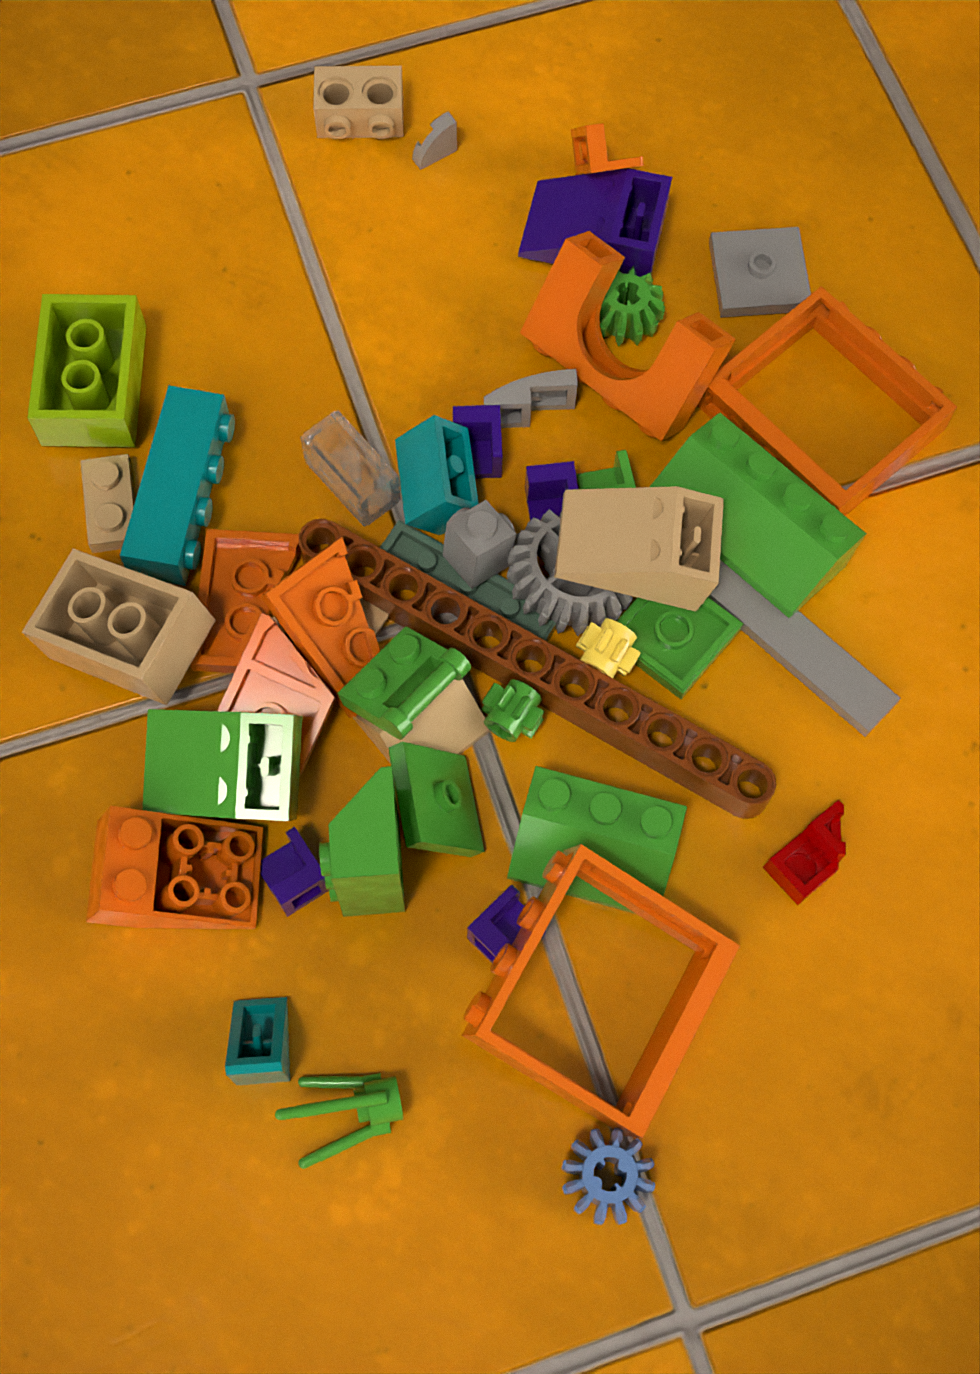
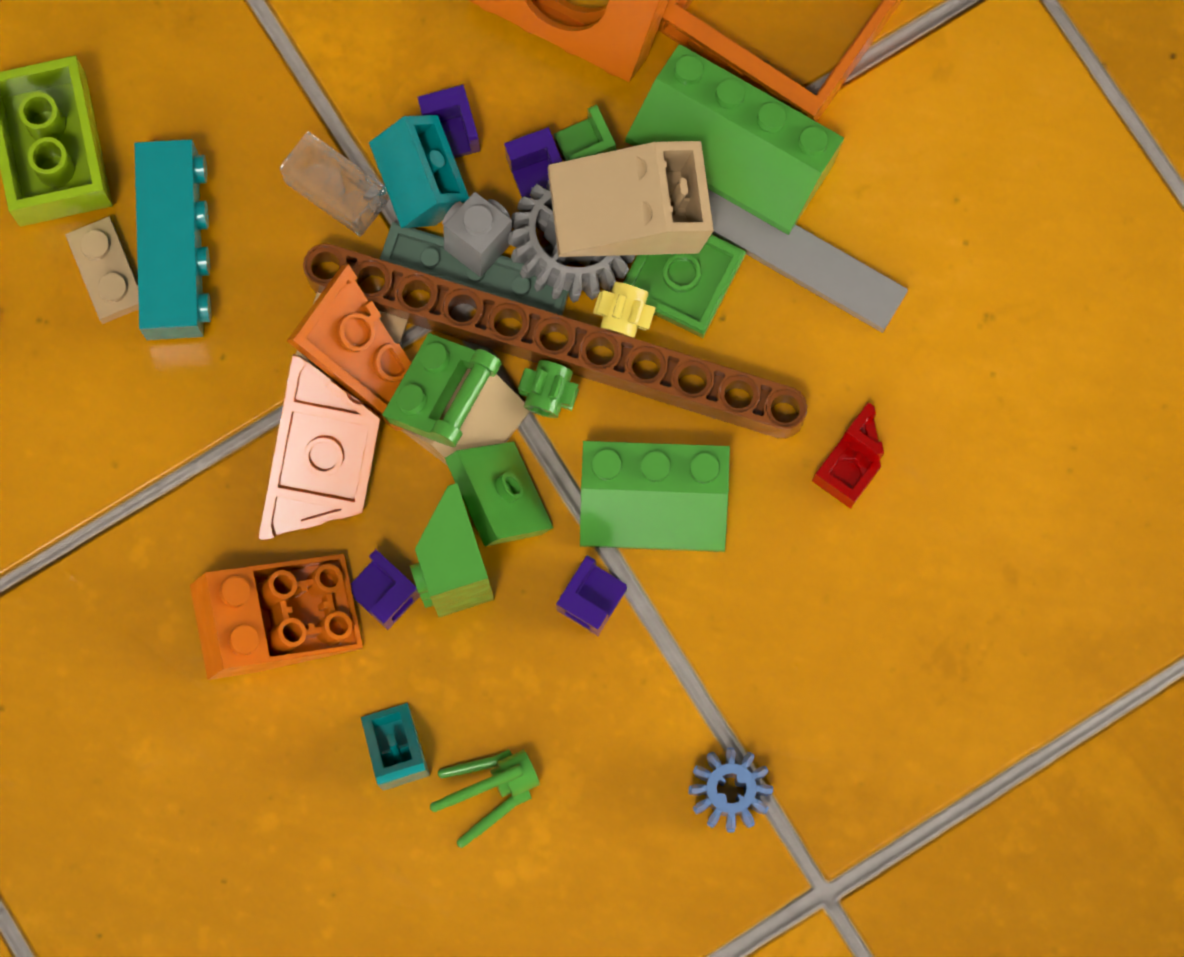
camera: 10 degrees left, 10 degrees up
tan brick [22,549,216,705] -> none
bright green slope [142,709,302,821] -> none
orange wing [190,529,300,673] -> none
orange window [461,844,740,1138] -> none
light grey slope [484,369,578,428] -> none

